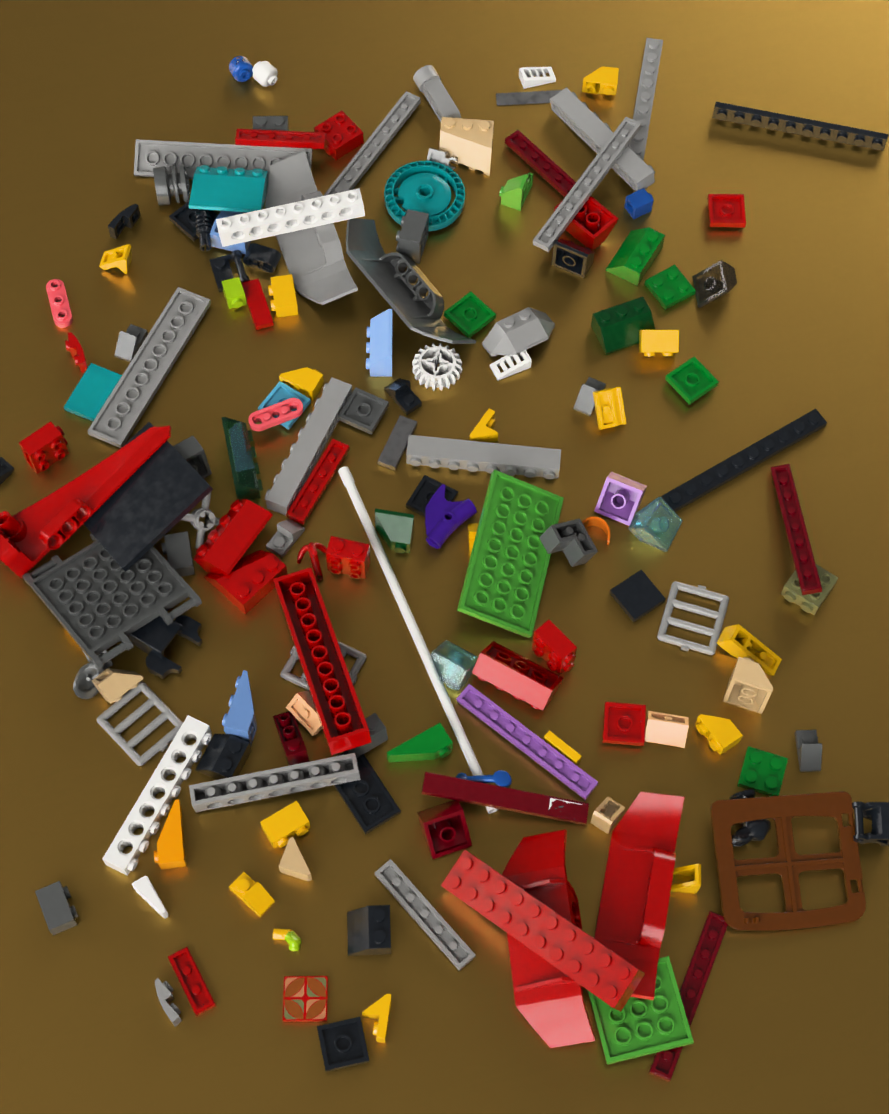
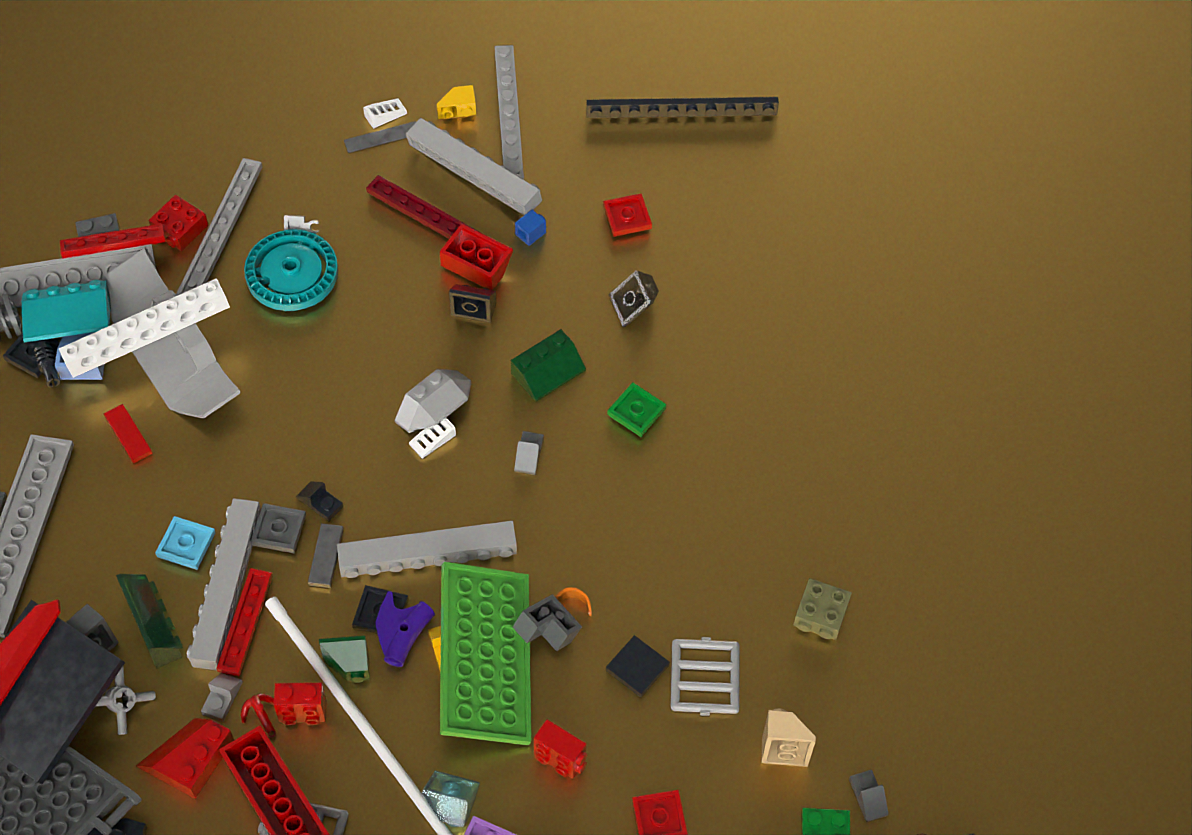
camera: 15 degrees left, 5 degrees down
dark grey brick [161,531,195,577] -> none
red slope [193,499,273,575] -> none
black plate [209,251,250,292] -> none
lime brick [222,277,247,309] -> none
blue head [229,56,253,82] -> none
black beam [243,243,281,273] -> none
coral plate [248,398,303,432] -> none
white head [252,61,278,87] -> none
yellow brick [268,274,298,318] -> none
yellow slope [279,367,324,401] -> none
dark grey piece [346,218,476,344] -> none
light blue slope [366,309,393,377] -> none
dark grey brick [396,209,429,264] -> none
white gear [412,343,462,391] -> none
light grey beam [413,65,461,122] -> none
tan wedge [439,117,494,176] -> none
green plate [444,292,496,338] -> none
yellow slope [469,408,498,443] -> none
slope [472,641,564,711] -> none
bright green slope [499,172,534,211] -> none
light grey plate [533,117,641,252] -> none
yellow plate [593,386,627,430] -> none
medium lavender slope [594,472,647,526] -> none
green slope [606,227,665,286] -> none
clear light blue slope [628,497,683,552] -> none
yellow brick [639,330,679,356] -> none
green plate [644,265,696,310] -> none
light nougat panel [645,711,689,748] -> none
black plate [661,409,827,514] -> none
yellow slope [695,714,743,755] -> none
yellow slope [717,624,782,676] -> none
dark red tile [770,464,822,595] -> none

